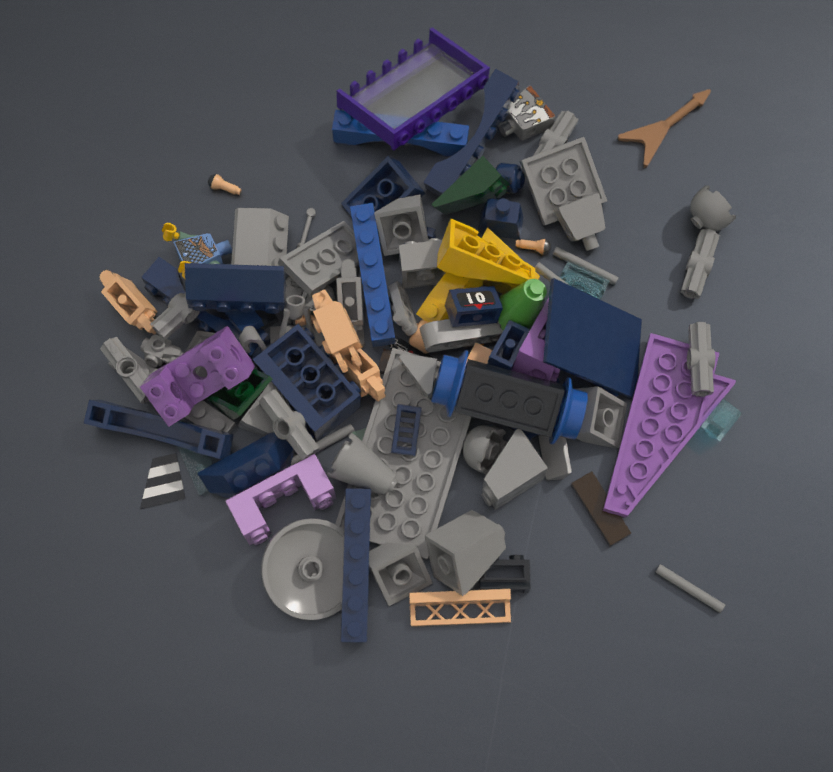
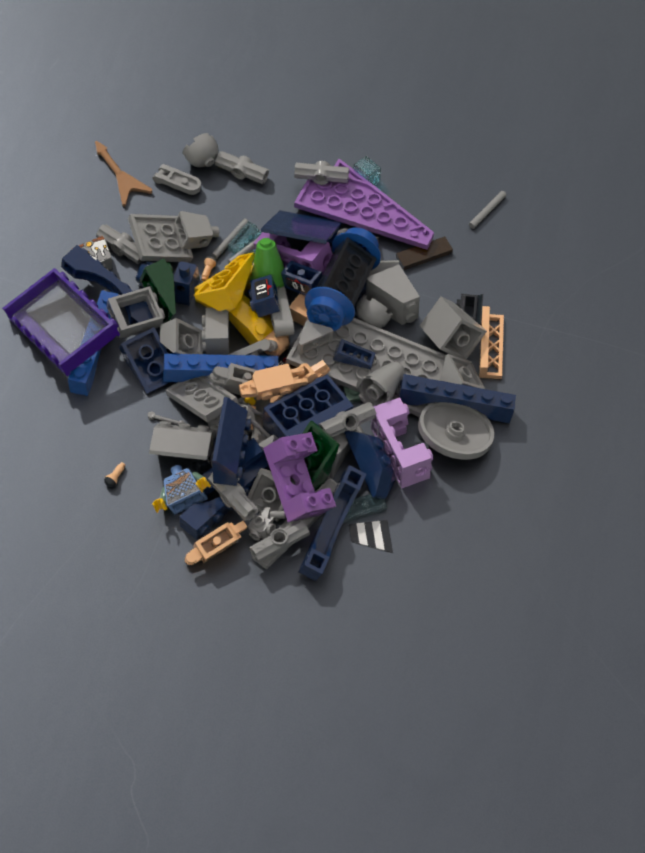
camera: 85 degrees left, 15 degrees down
none -> light grey window [106,287,165,339]
none -> light grey plate [152,164,201,195]

